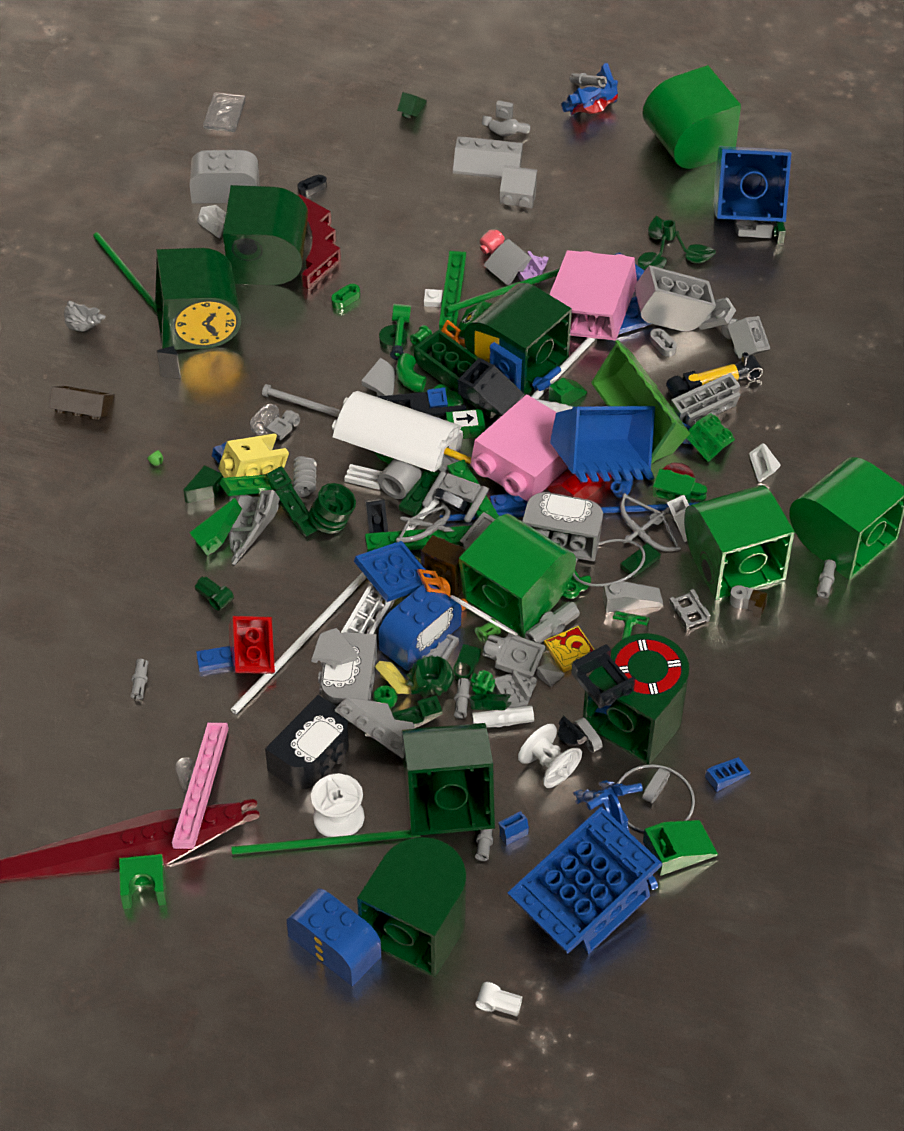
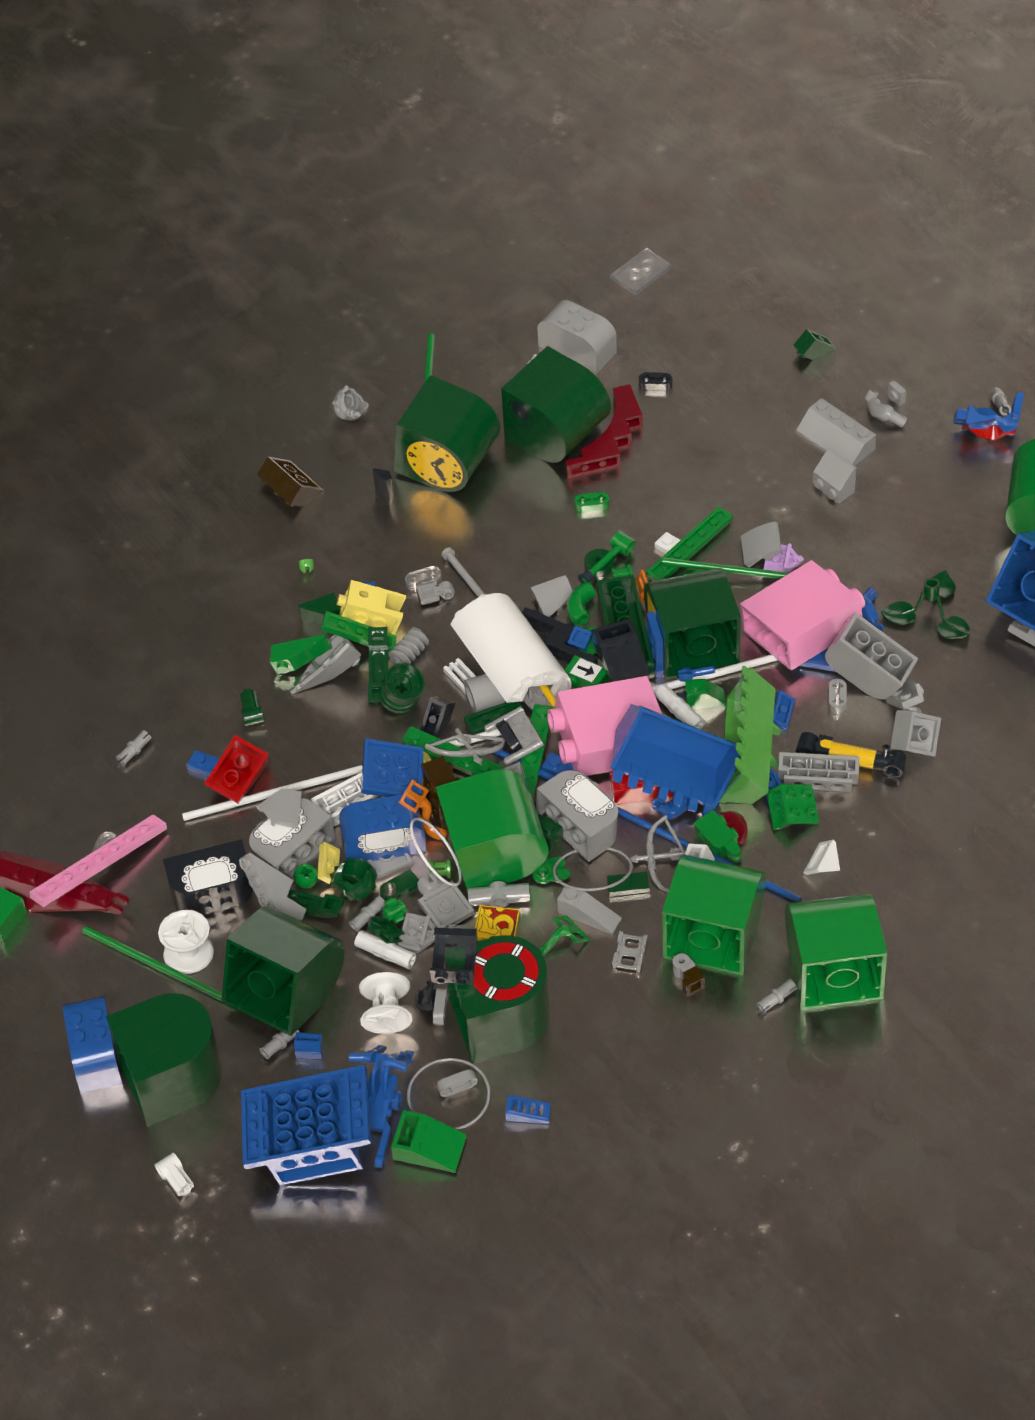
camera: 40 degrees right, 0 degrees up
coral head [480,230,505,255] -> none

